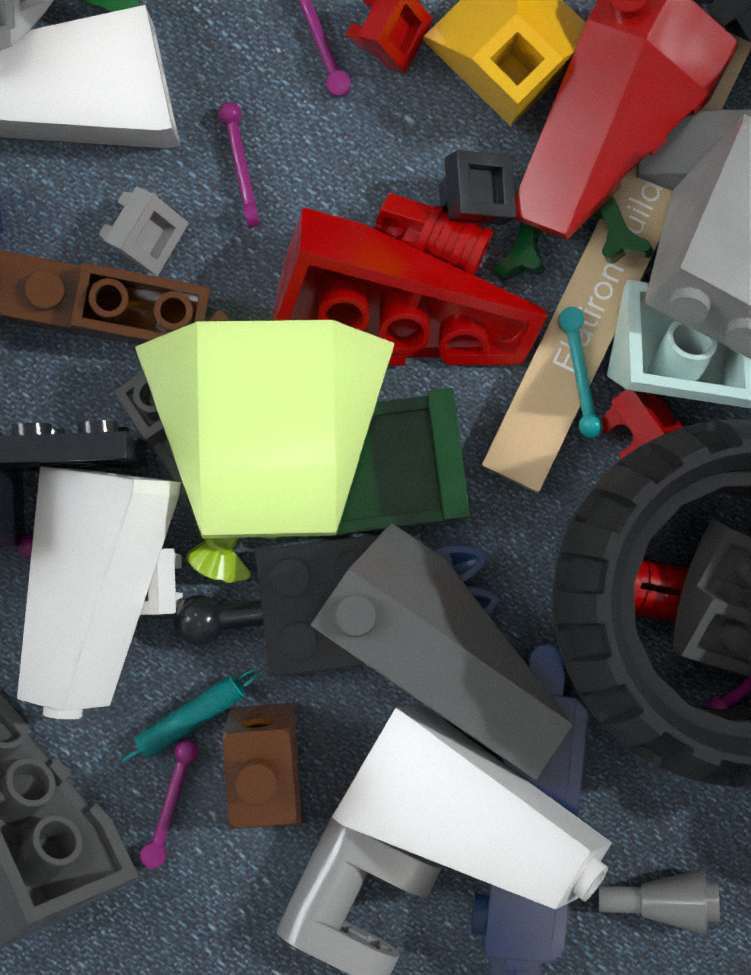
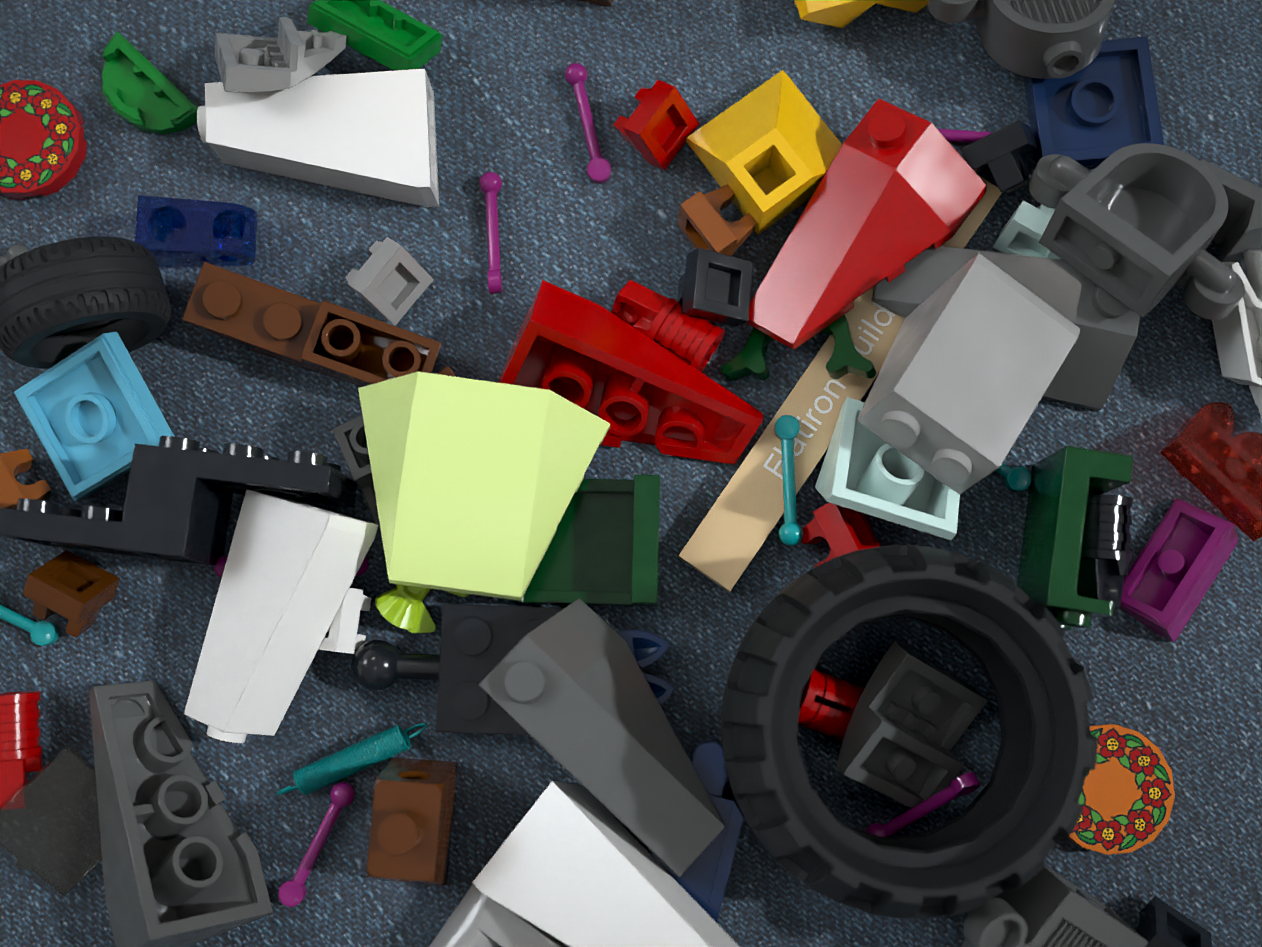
camera: 10 degrees right, 5 degrees down
none -> dark orange tile [677,185,757,256]

